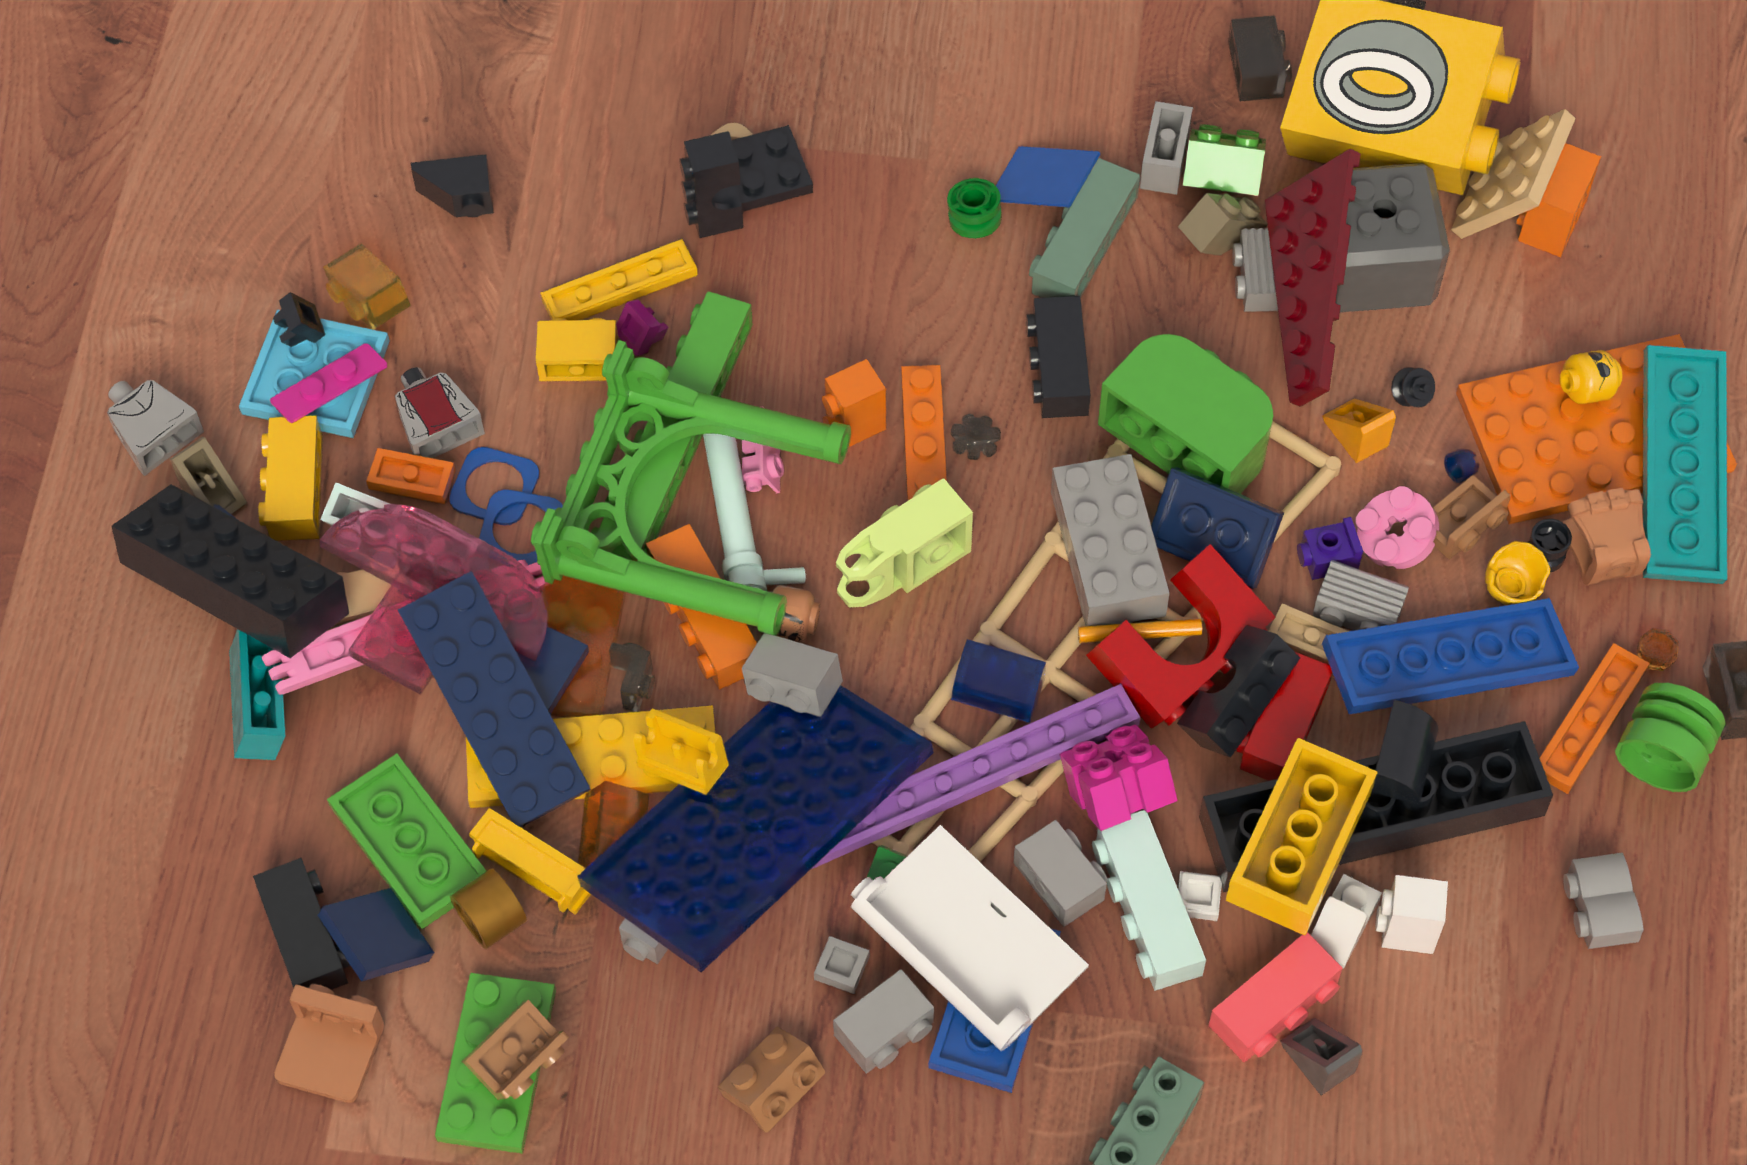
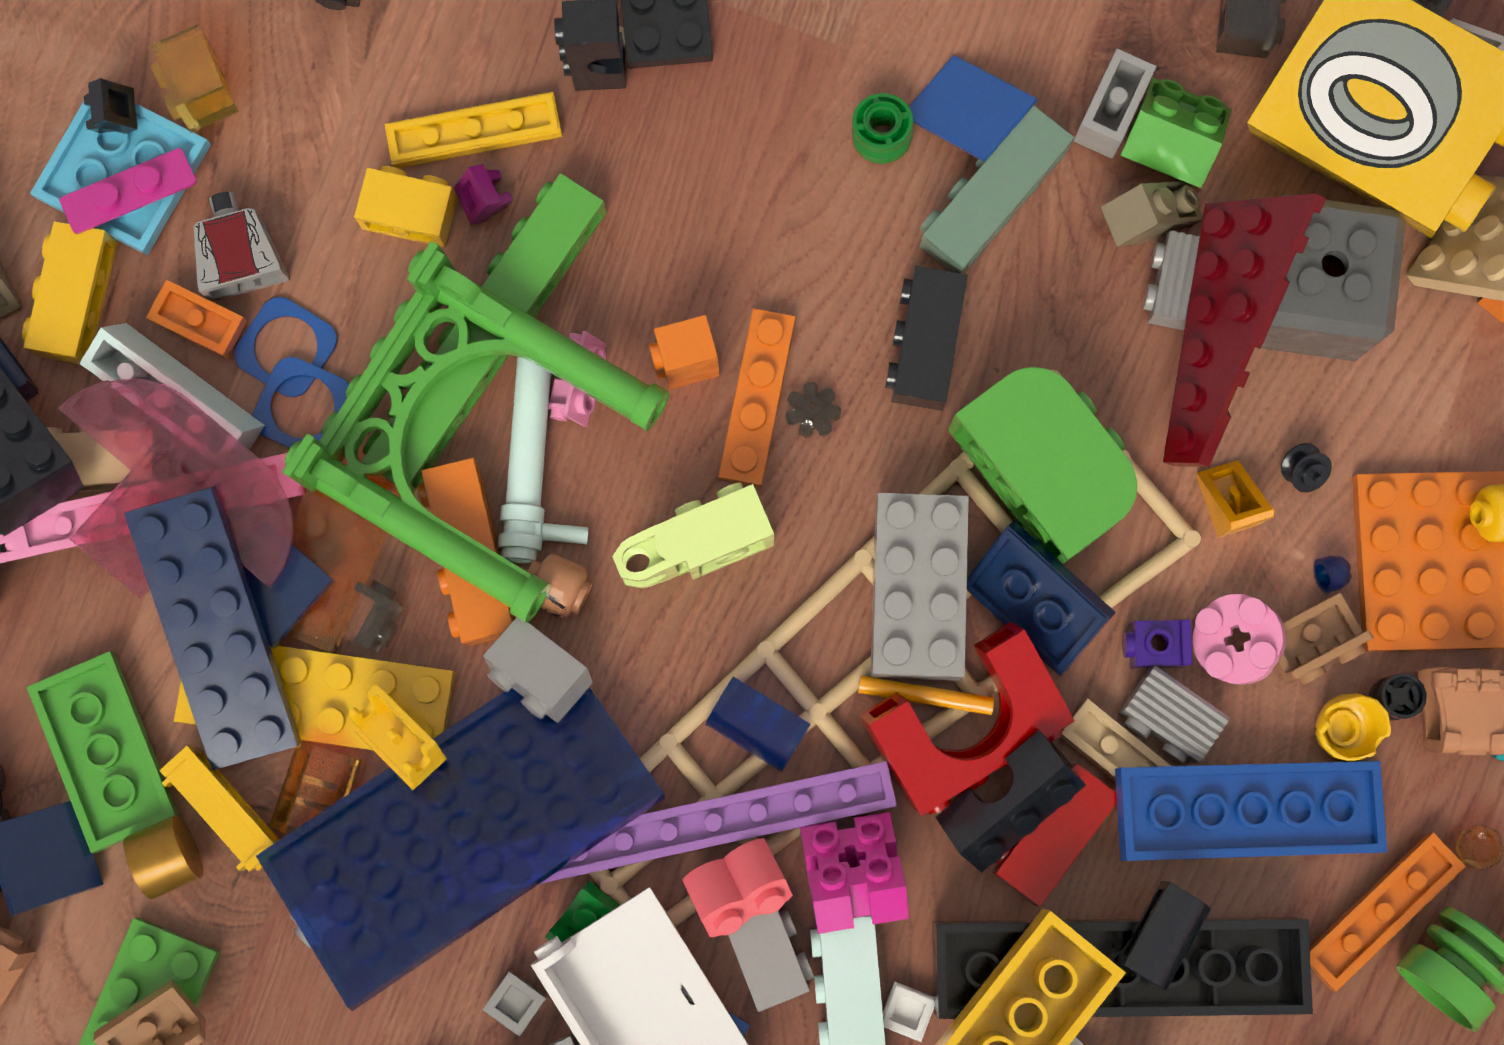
camera: 15 degrees right, 20 degrees up
none -> coral brick [682,838,793,938]

